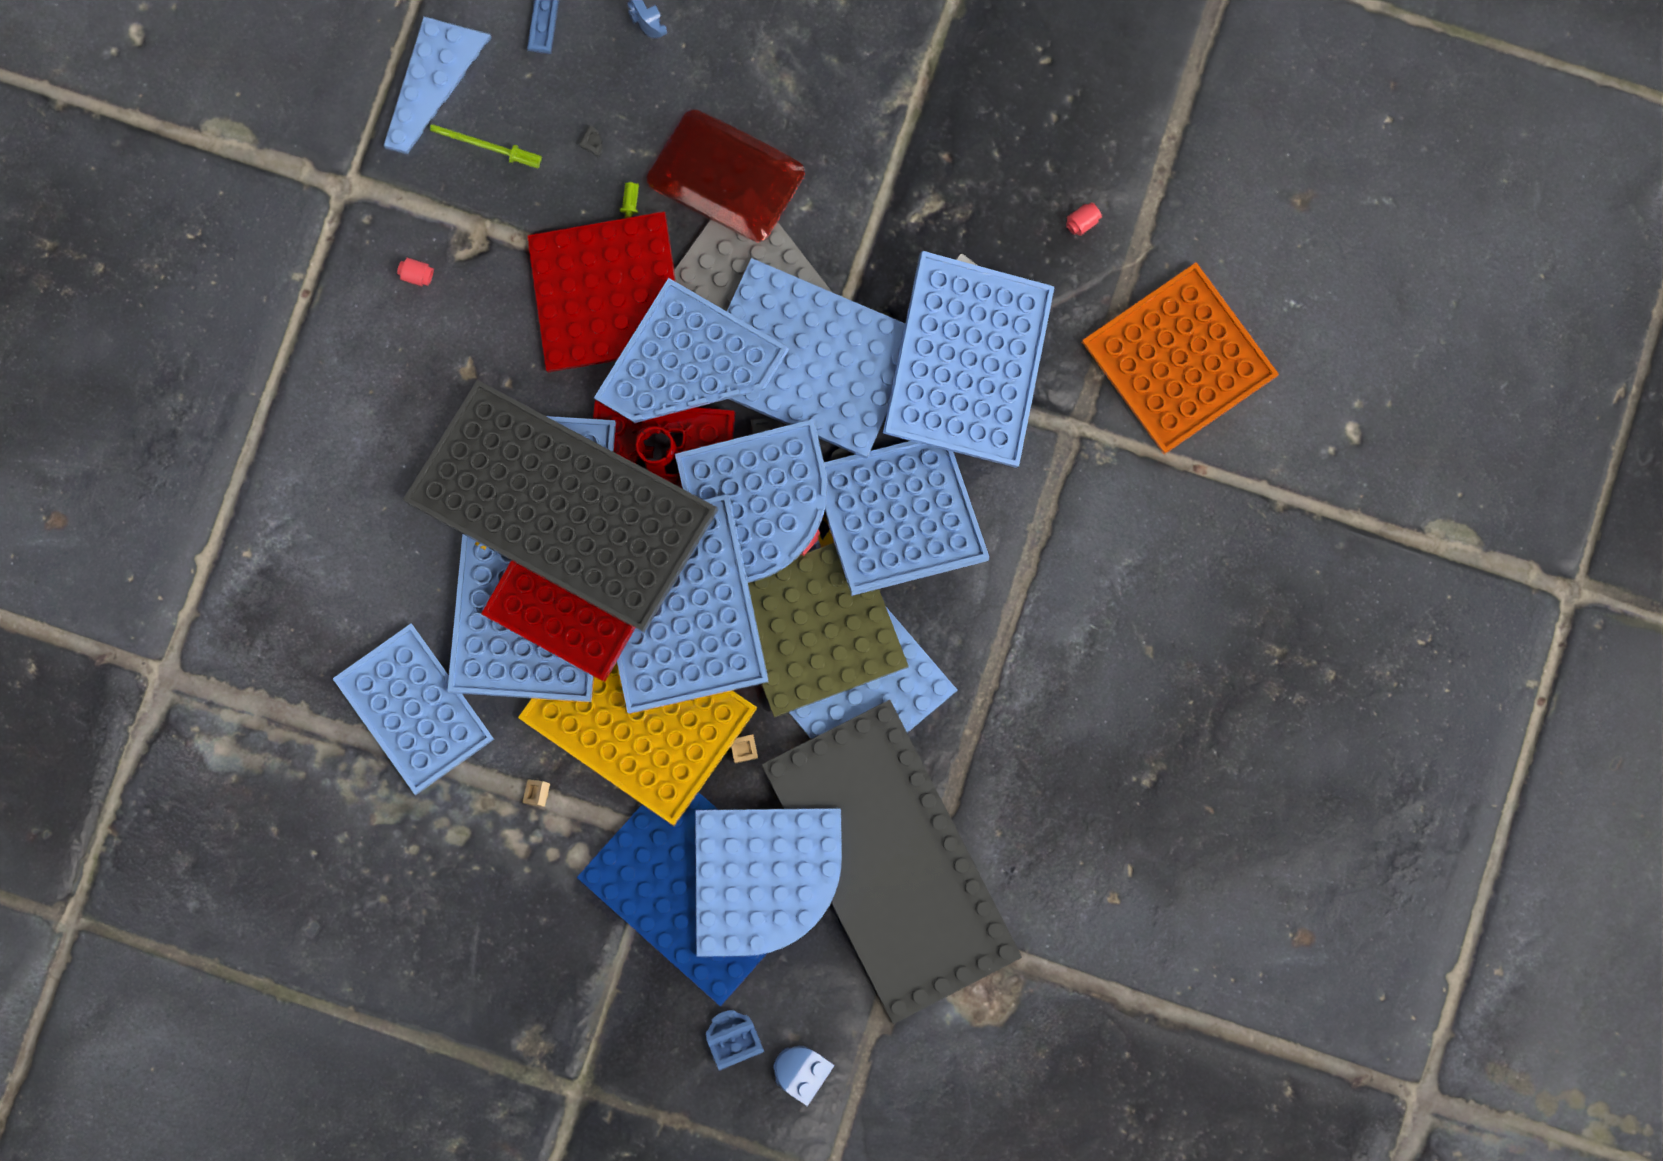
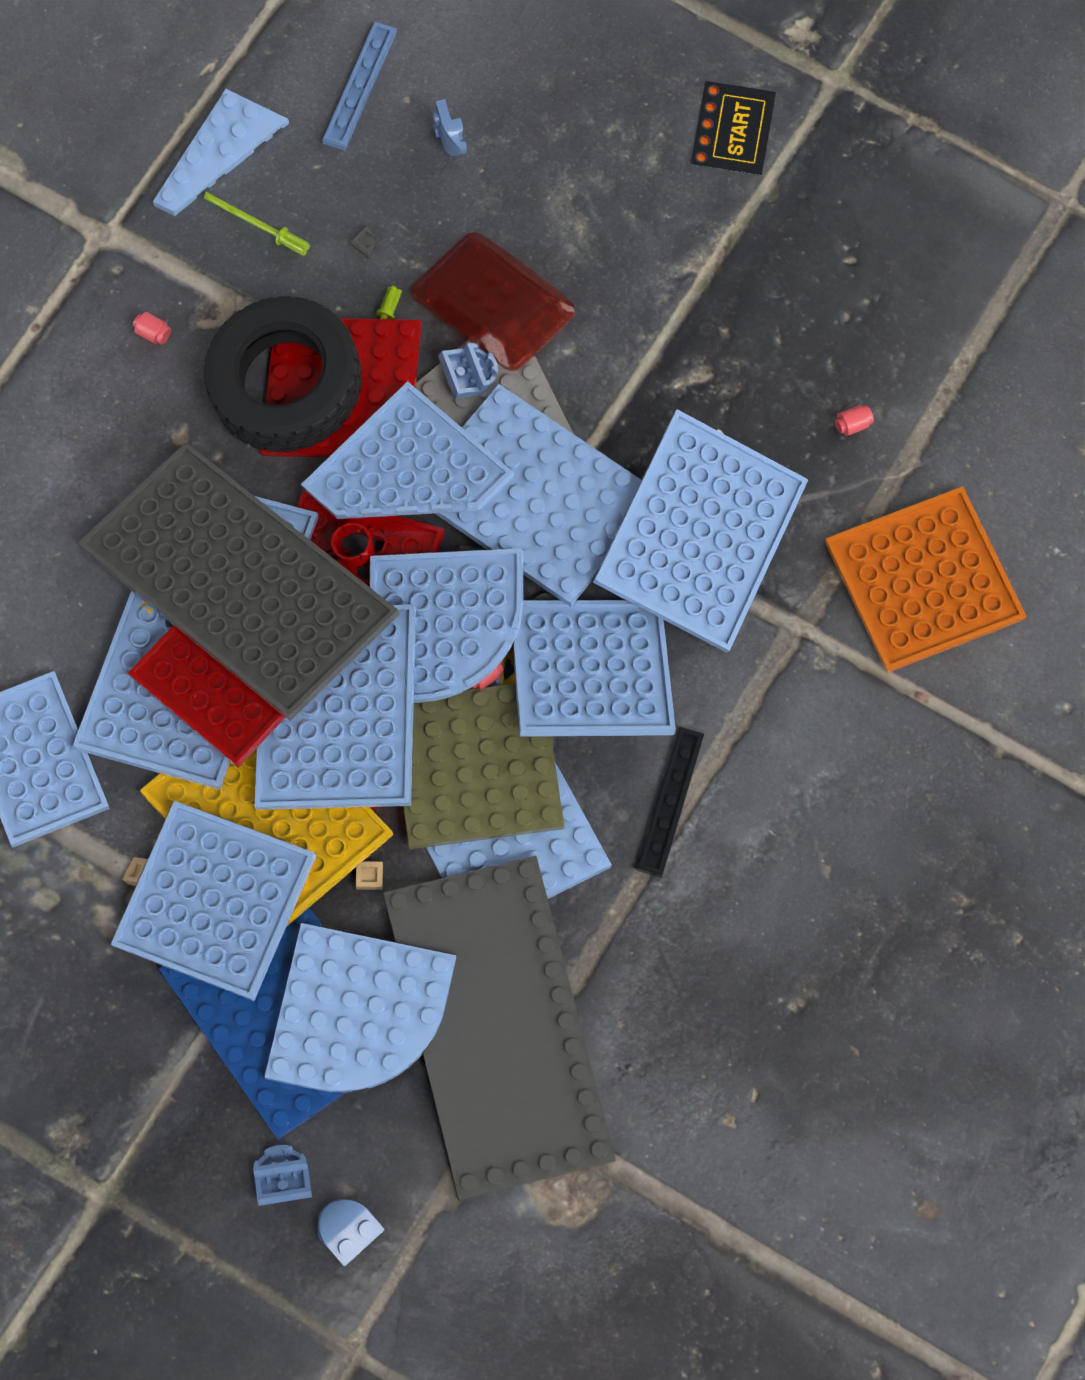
camera: 15 degrees right, 10 degrees down
none -> light blue plate [111,801,317,1001]
none -> black tyre [204,296,363,452]
none -> medium blue slope [438,343,498,399]
none -> black tile [637,727,704,878]

